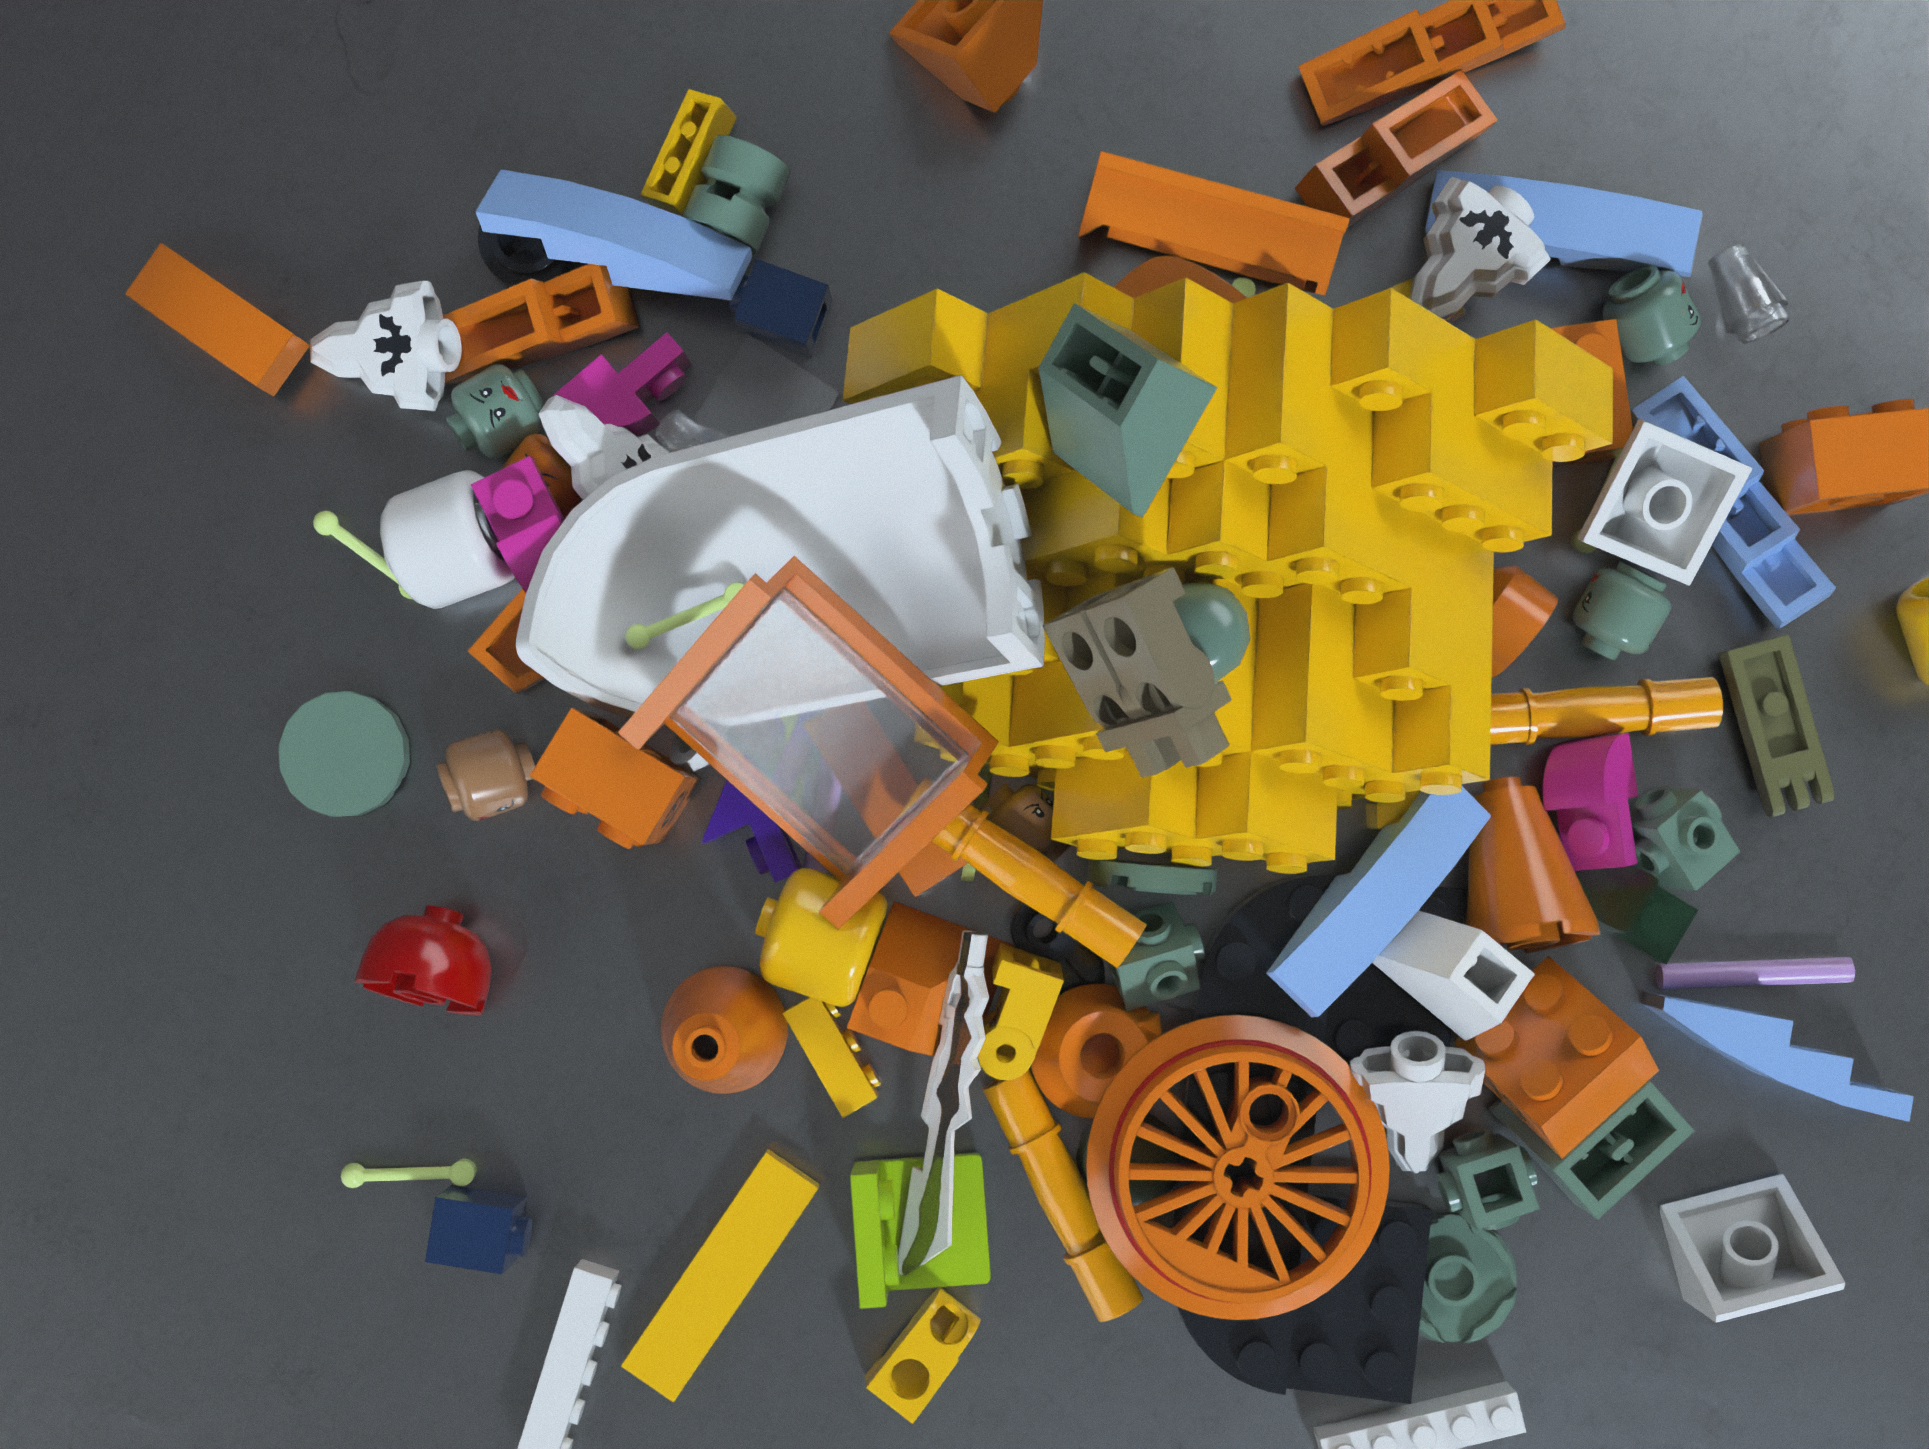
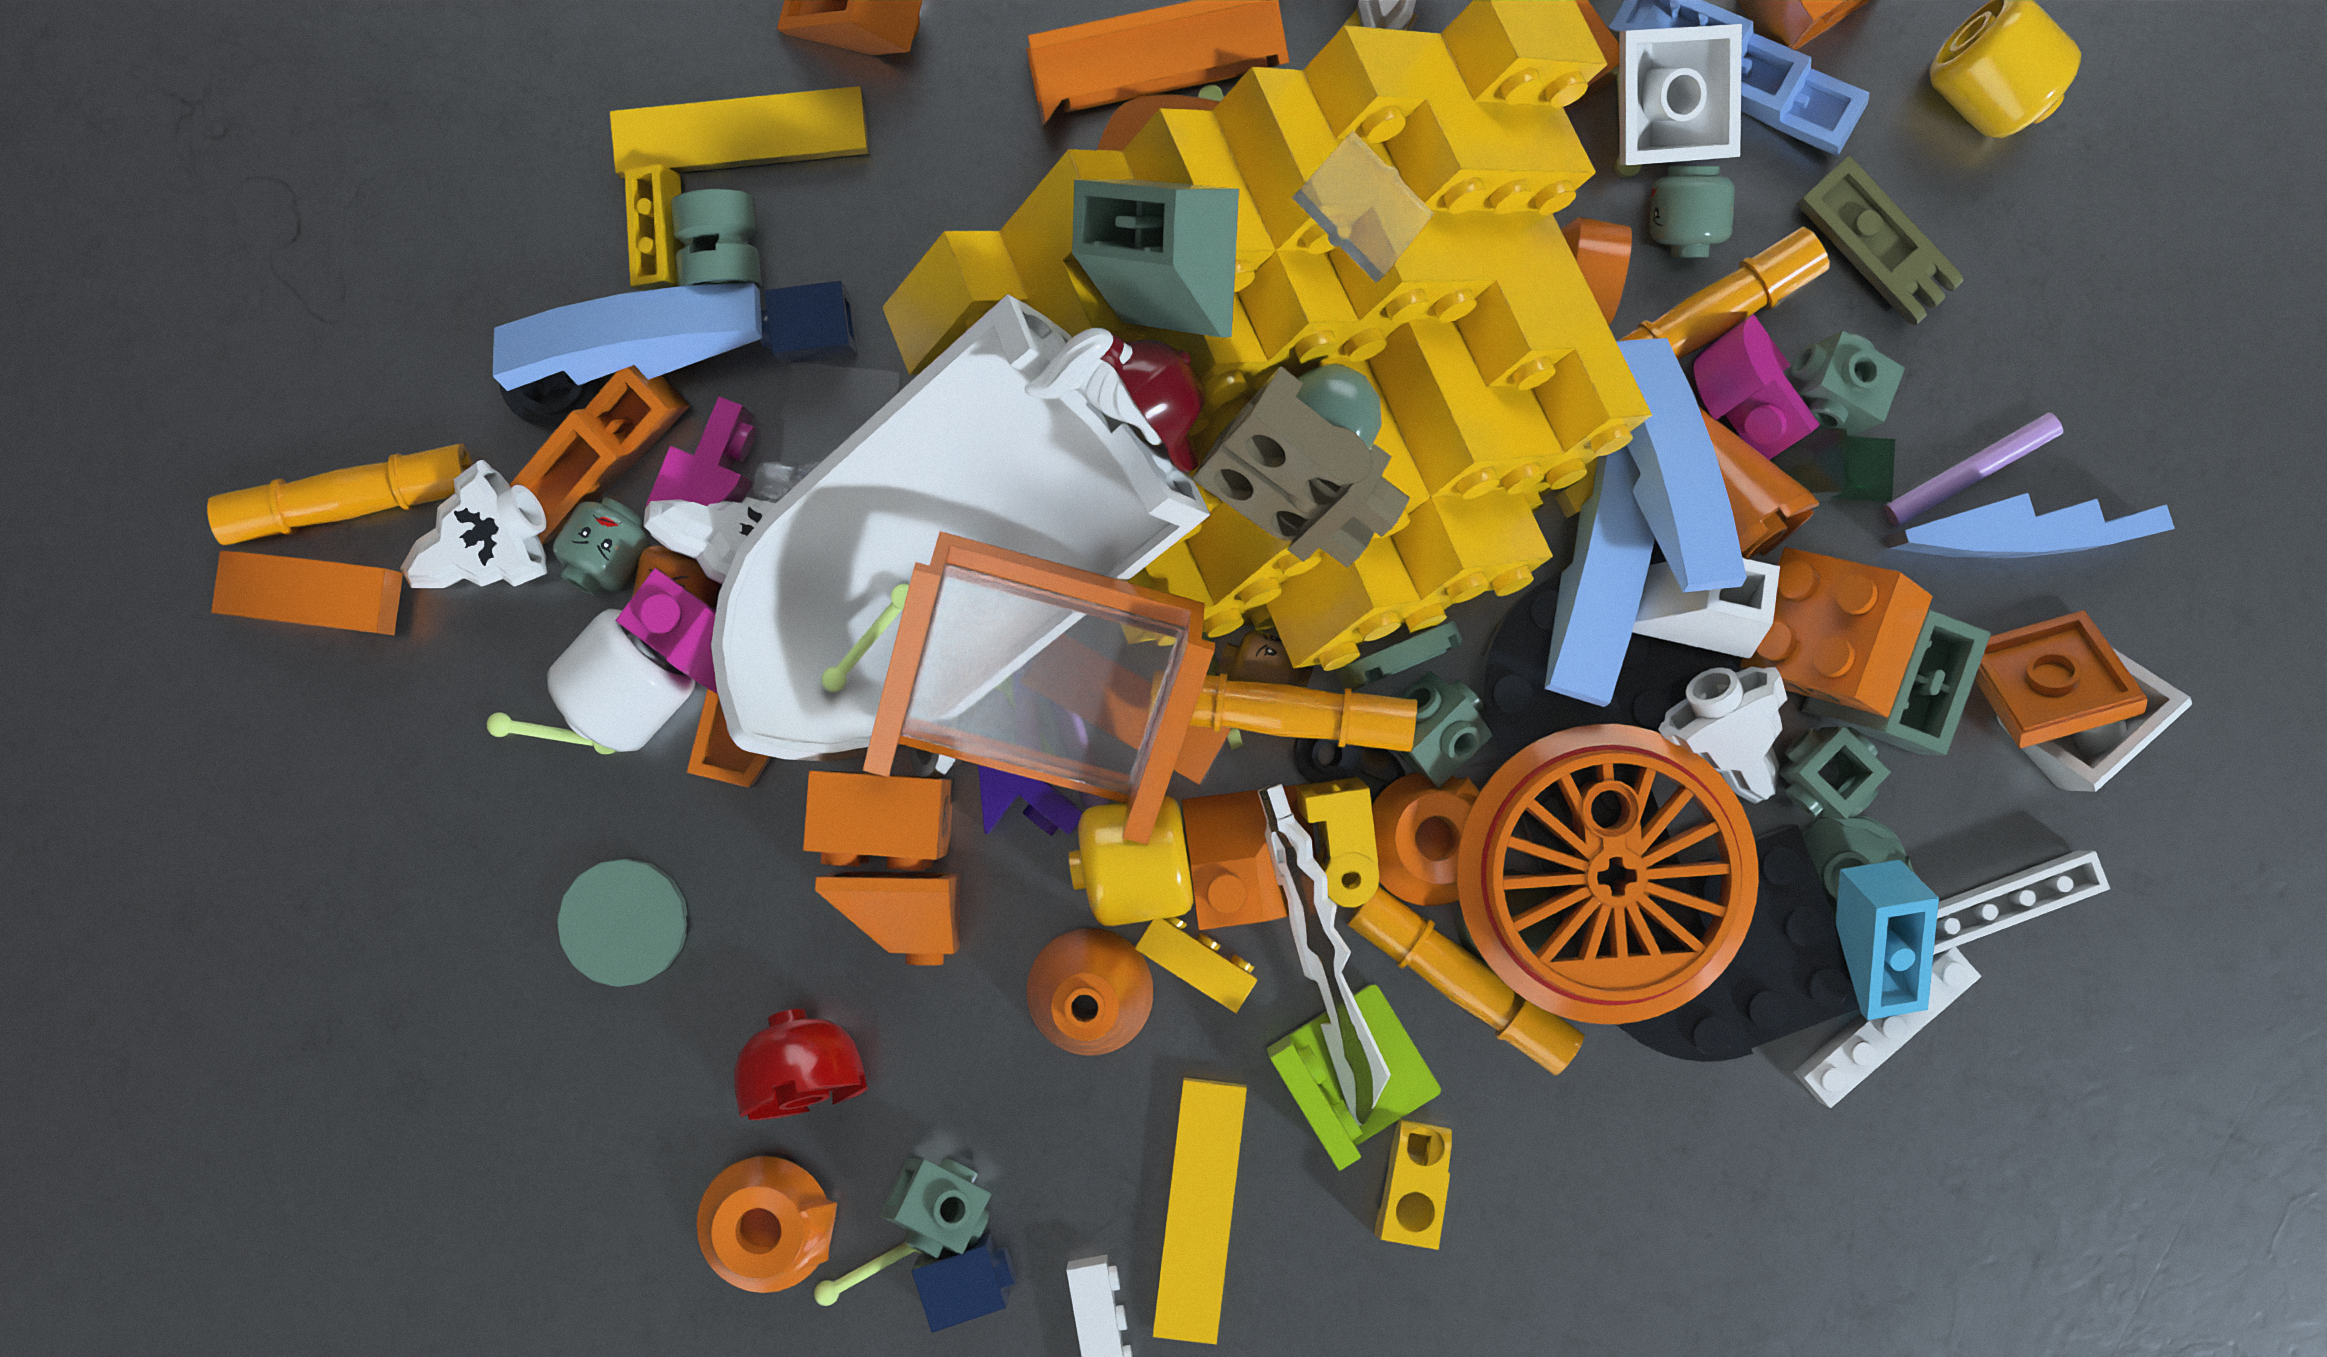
camera: 30 degrees left, 0 degrees up
medium nougat head [436,729,535,821] -> none
none -> light orange piece [207,443,473,545]
none -> yellow tile [610,86,869,179]
none -> orange piece [696,1156,837,1293]
none -> orange slope [815,871,961,965]
none -> sand green brick [879,1157,991,1259]
none -> hair [1024,328,1206,473]
none -> clear piece [1292,131,1434,283]
none -> light blue slope [1616,338,1747,593]
none -> medium azure slope [1836,860,1939,1020]
none -> white piece [1933,850,2110,955]
none -> orange tile [1975,610,2148,749]

